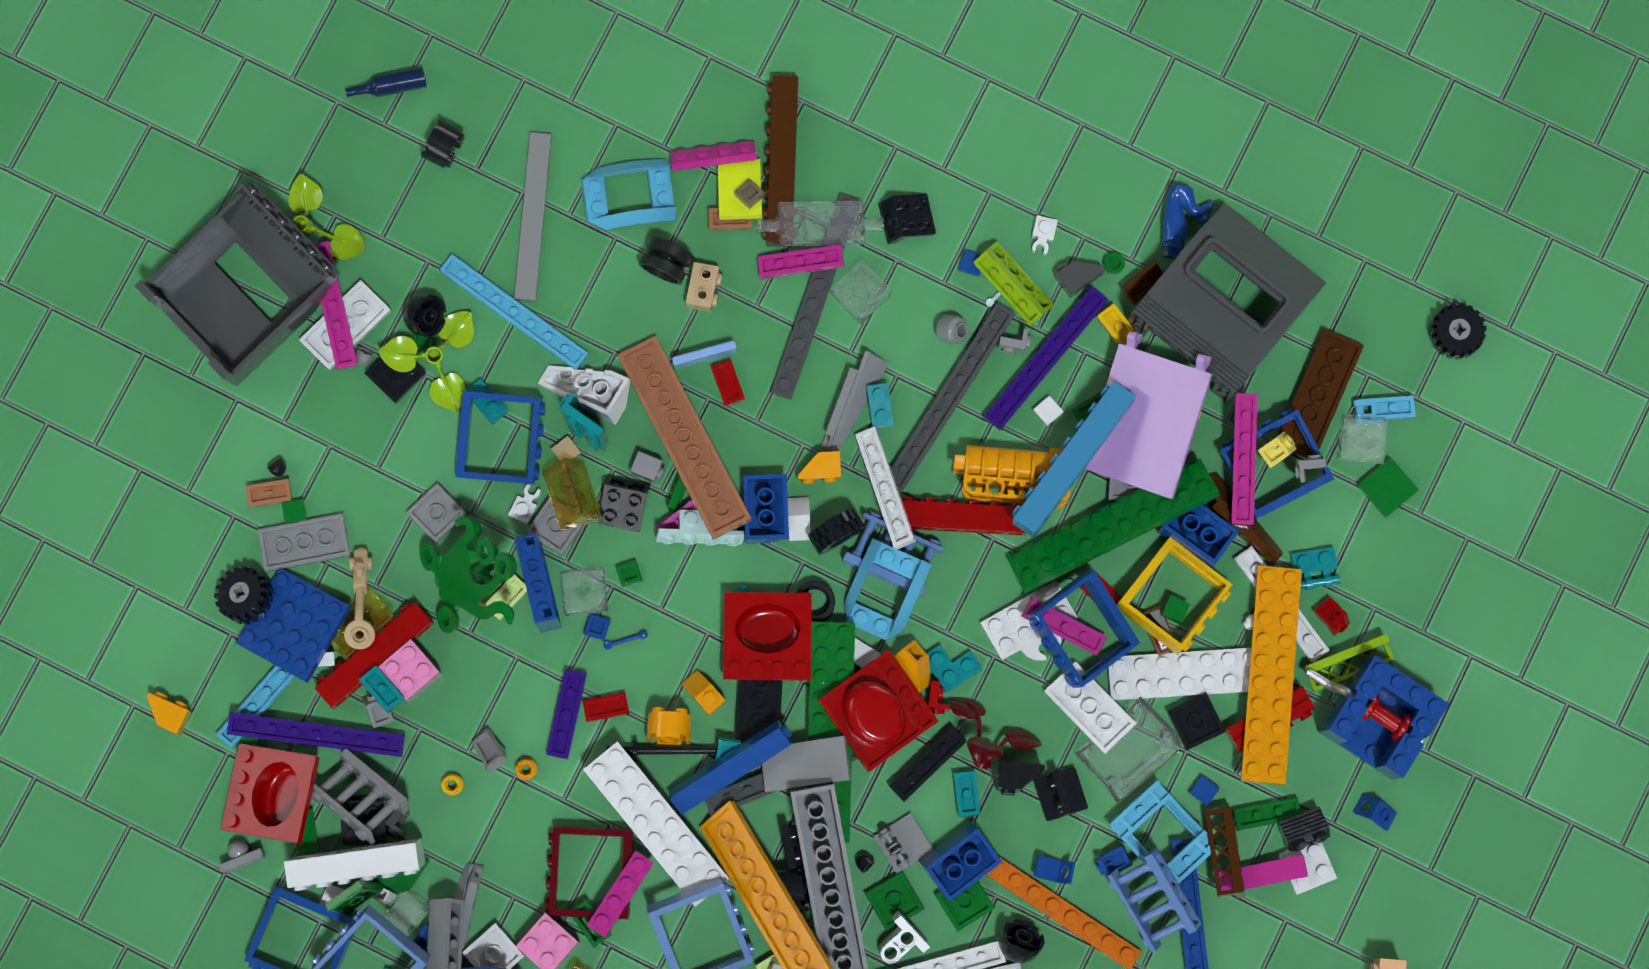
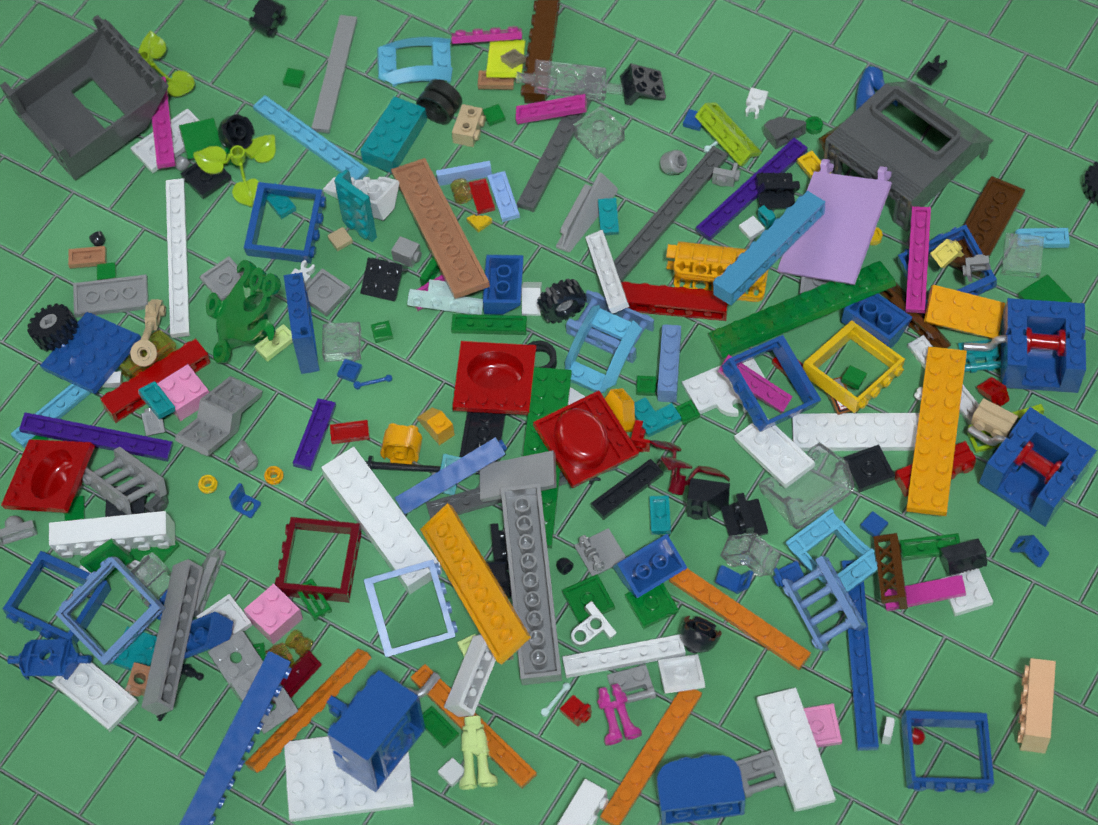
camera: 10 degrees right, 20 degrees down
clear yellow slope [542,458,602,531] -> none
dark pink plate [587,851,654,938] -> none
light orange slope [798,451,841,484] -> none
none -> white plate [166,178,190,338]
none -> light grey bracket [175,376,262,456]
none -> green tile [178,118,222,161]
none -> blue bracket [229,483,261,518]
none -> green tile [283,68,305,88]
none -> teal brick [360,96,427,173]
none -> clear yellow wheel [450,178,472,204]
none -> green tile [451,314,527,335]
none -> yellow tile [466,215,492,233]
none -> green tile [483,104,506,127]
none -> light blue tile [487,171,520,222]
none -> green tile [636,375,657,396]
none -> medium blue brick [657,325,681,402]
none -> green tile [675,400,700,425]
none -> clear brick [720,533,781,577]
none -> black bracket [756,173,800,209]
none -> teal plate [758,205,776,229]
none -> black plate [917,55,948,85]
none -> light orange plate [924,285,1005,339]
none -> blue piece [964,298,1086,393]
none -> tan brick [971,398,1018,438]

